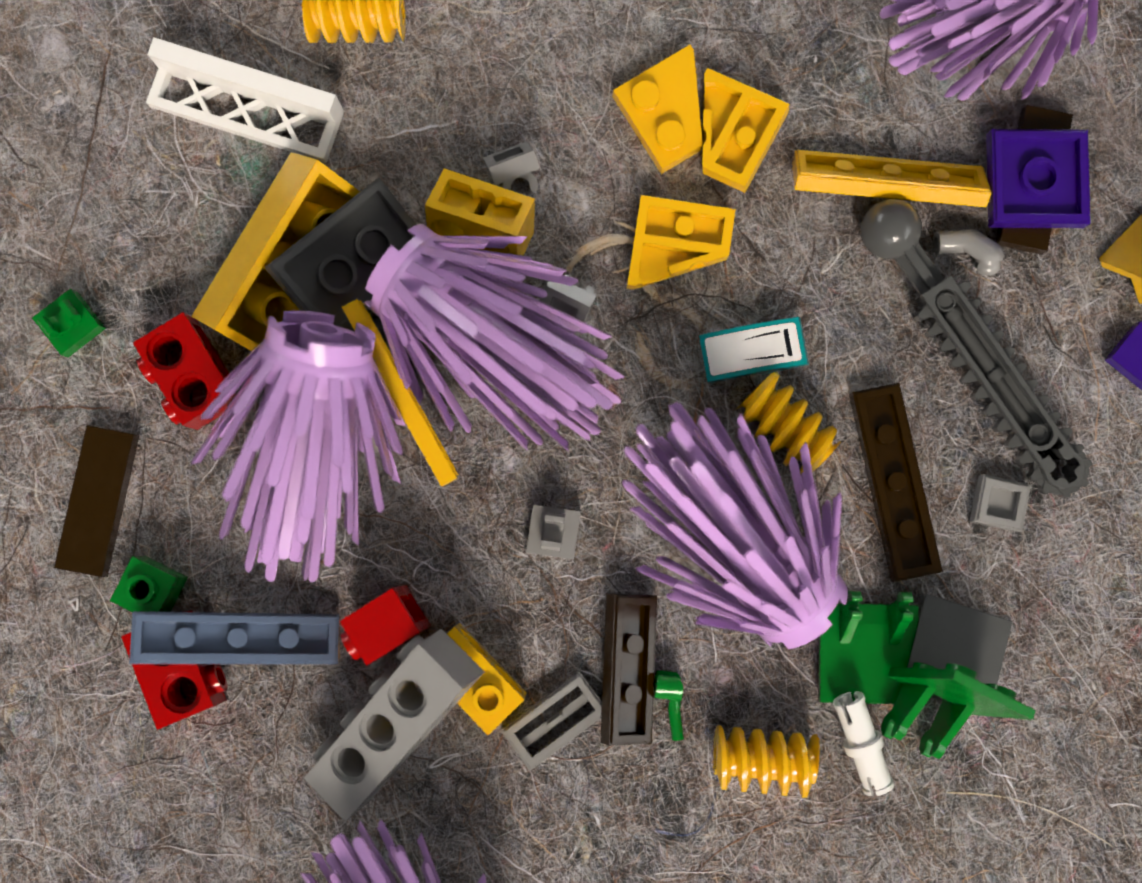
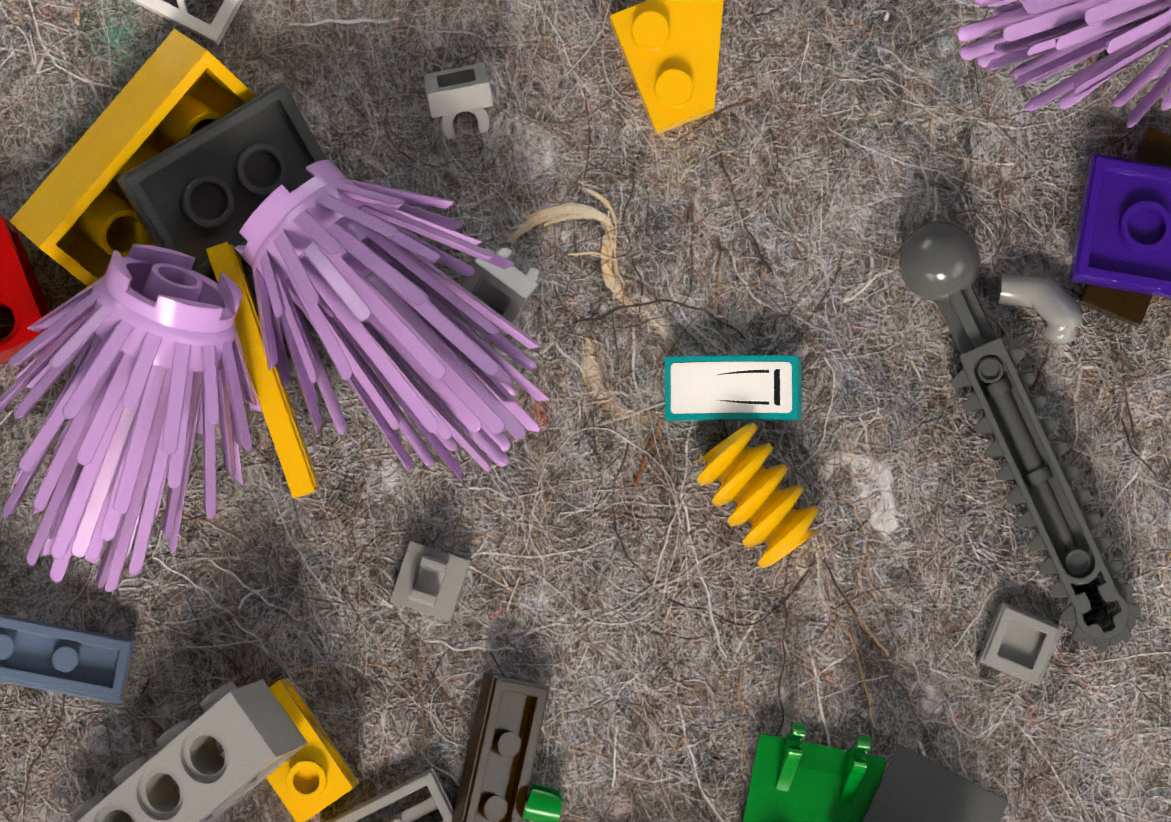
camera: 10 degrees right, 0 degrees up
red brick [339,585,432,666] -> none
yellow brick [425,168,535,256] -> none
lavender plant [622,403,848,649] -> none
yellow wing [626,195,736,290] -> none
yellow wing [702,68,789,193] -> none
yellow tile [792,150,991,207] -> none
dark brown tile [849,383,943,582] -> none

